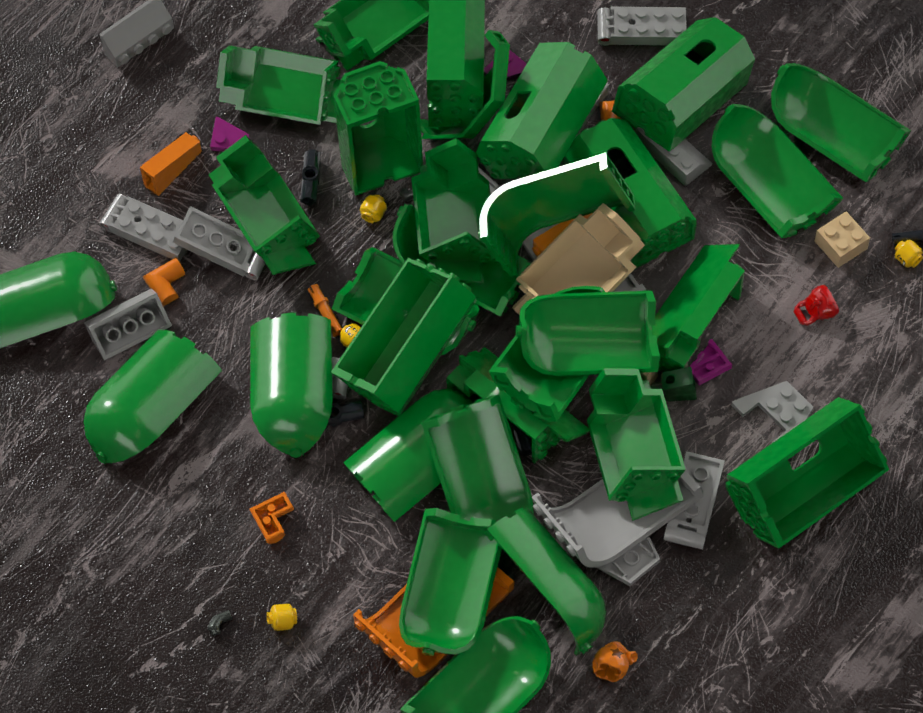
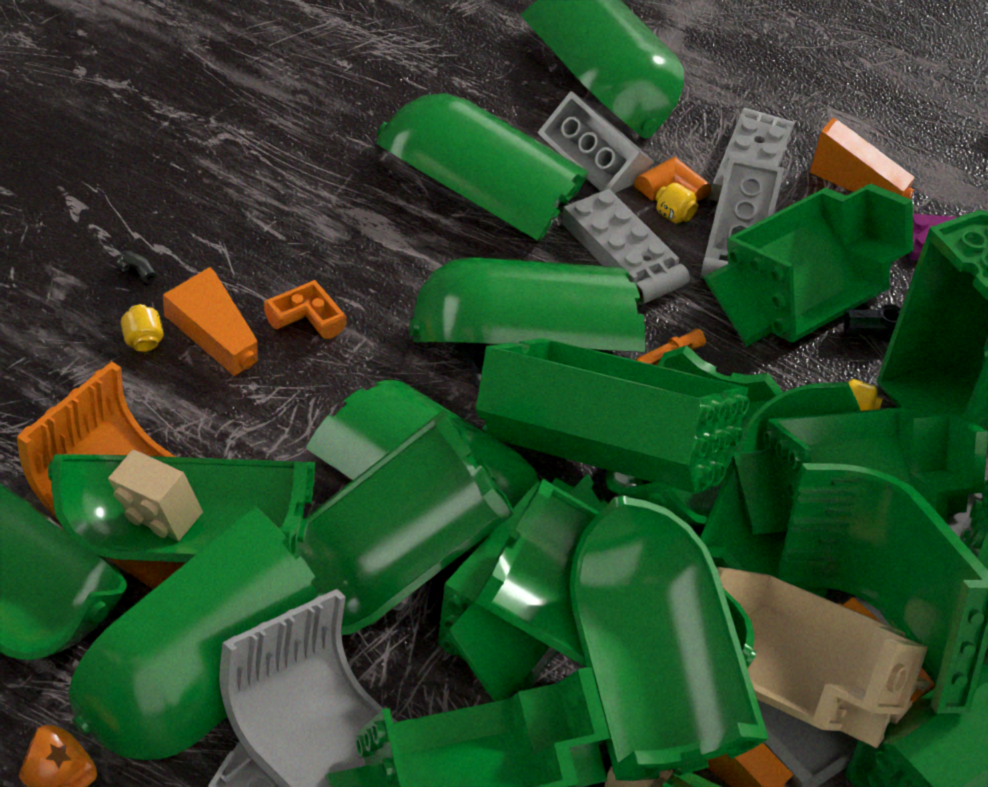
camera: 75 degrees right, 15 degrees down
none -> tan brick [108,449,203,541]
none -> orange slope [163,267,258,376]
none -> light grey hinge [562,189,690,305]
none -> yellow head [655,183,698,224]

